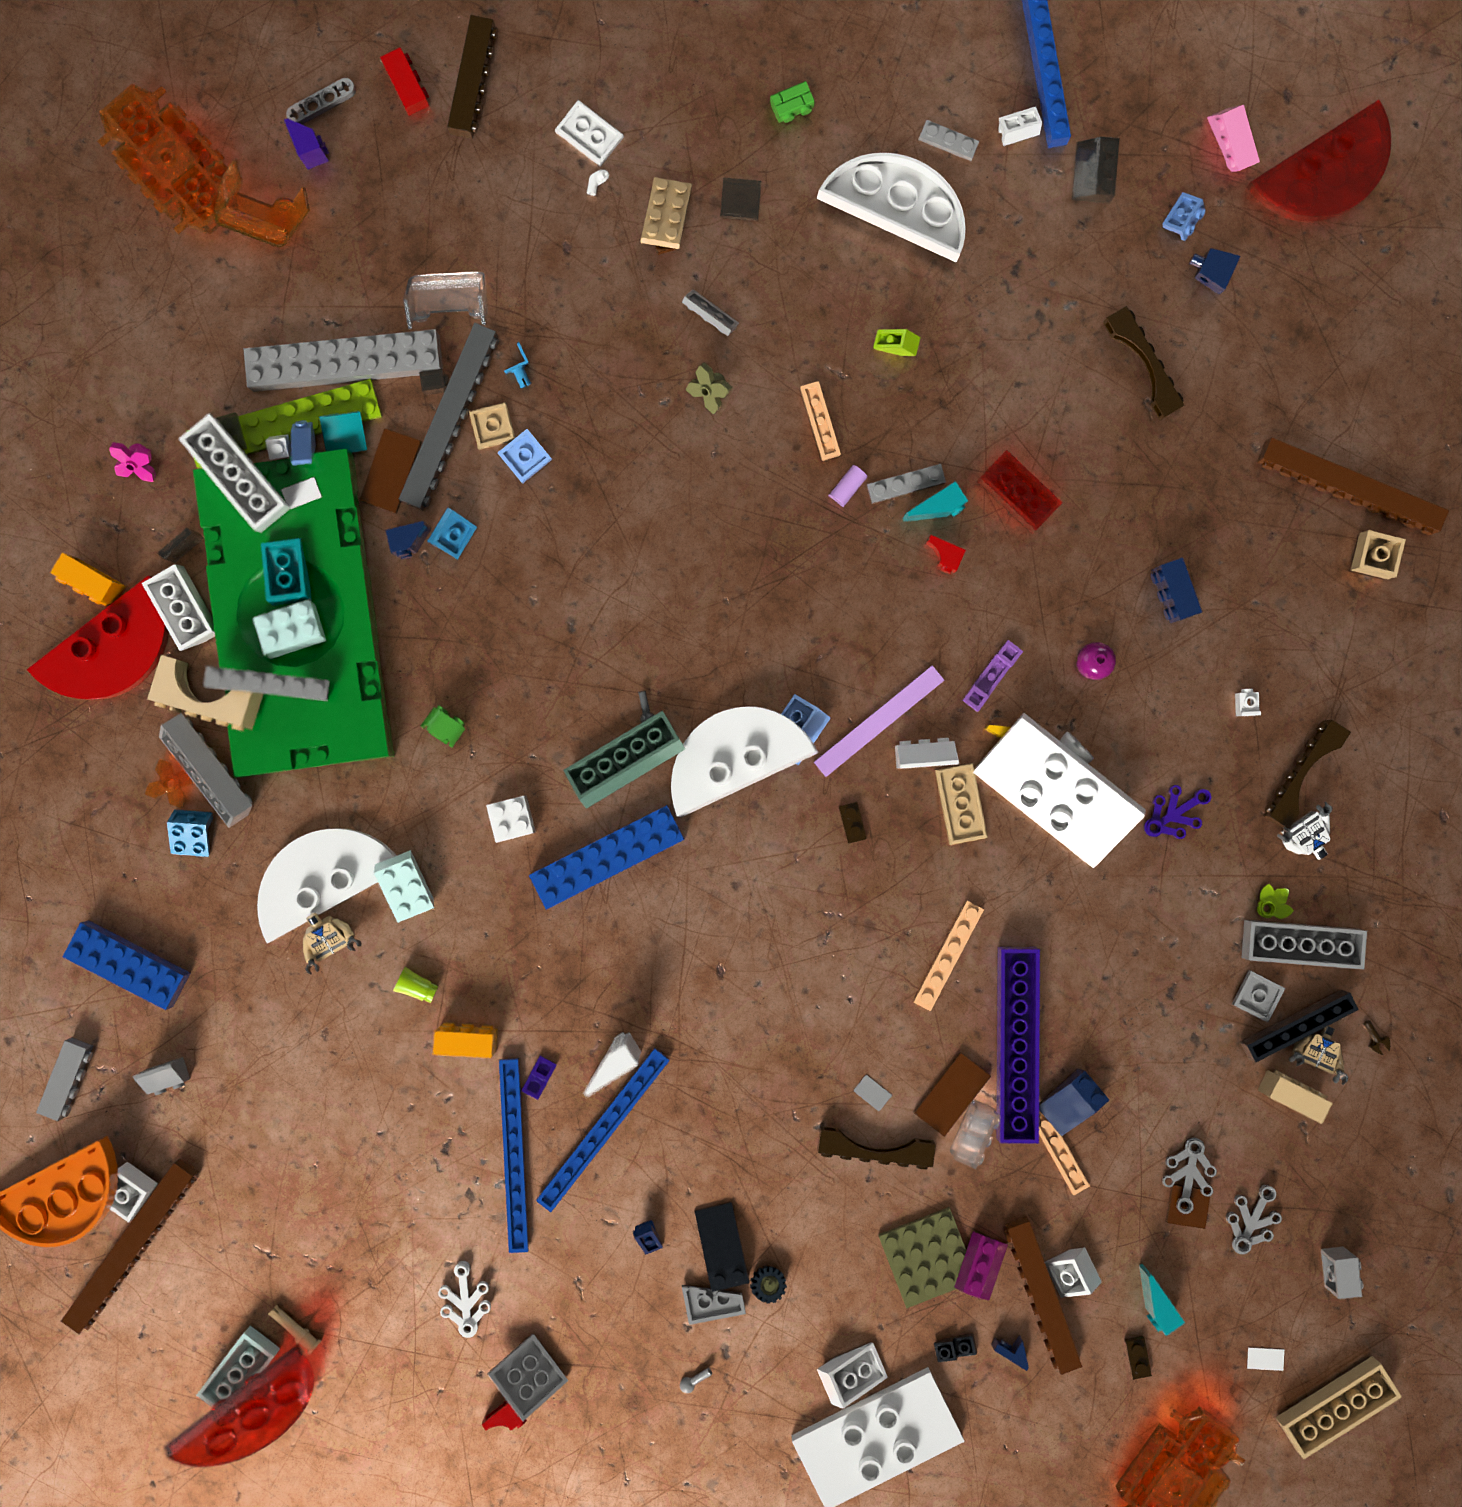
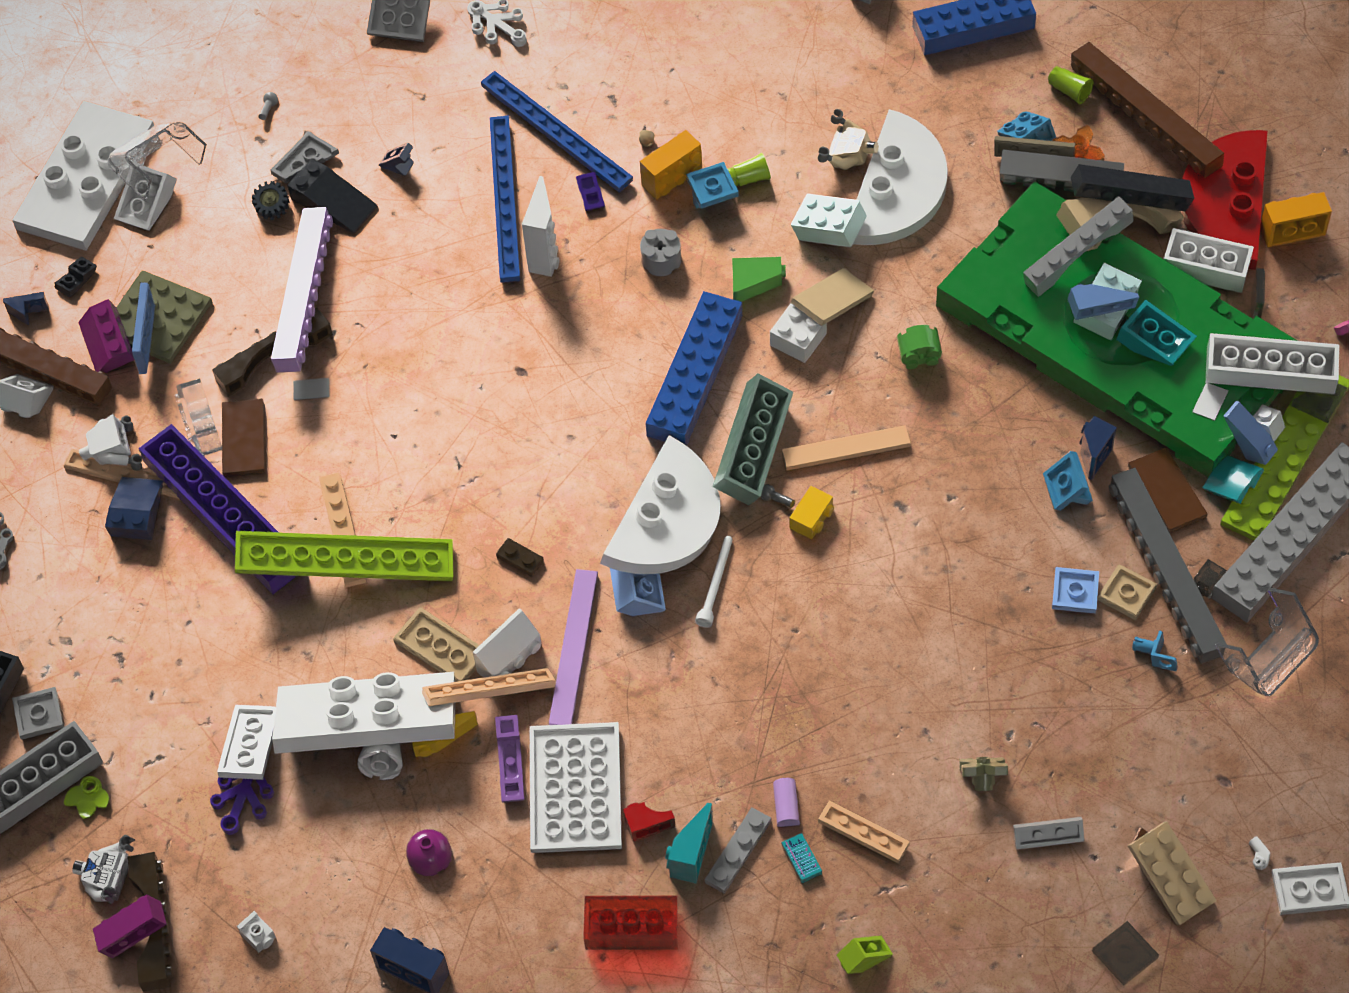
camera: 145 degrees right, 30 degrees down
none -> white torso [79,414,142,471]
none -> magenta brick [93,895,167,958]
none -> clear windscreen [107,122,207,201]
none -> medium blue tile [132,283,155,374]
none -> white plate [217,705,276,780]
none -> lime plate [235,531,453,581]
none -> brick [271,207,333,372]
none -> light nougat tile [422,668,556,706]
none -> white plate [530,722,622,853]
none -> tan hinge [639,130,655,147]
none -> light grey brick [640,229,681,276]
none -> dark azure bracket [686,162,739,209]
none -> white piece [695,536,733,628]
none -> bright green slope [732,257,786,302]
none -> teal tile [781,833,822,883]
none -> light nougat tile [782,426,910,471]
none -> yellow brick [789,486,835,539]
none -> tan tile [791,268,874,326]
none -> dark tan tile [994,136,1075,157]
none -> lime plant [1048,66,1094,104]
none -> medium blue slope [1068,284,1139,320]
none -> reddish brown brick [1071,42,1224,178]
none -> black brick [1071,164,1195,212]

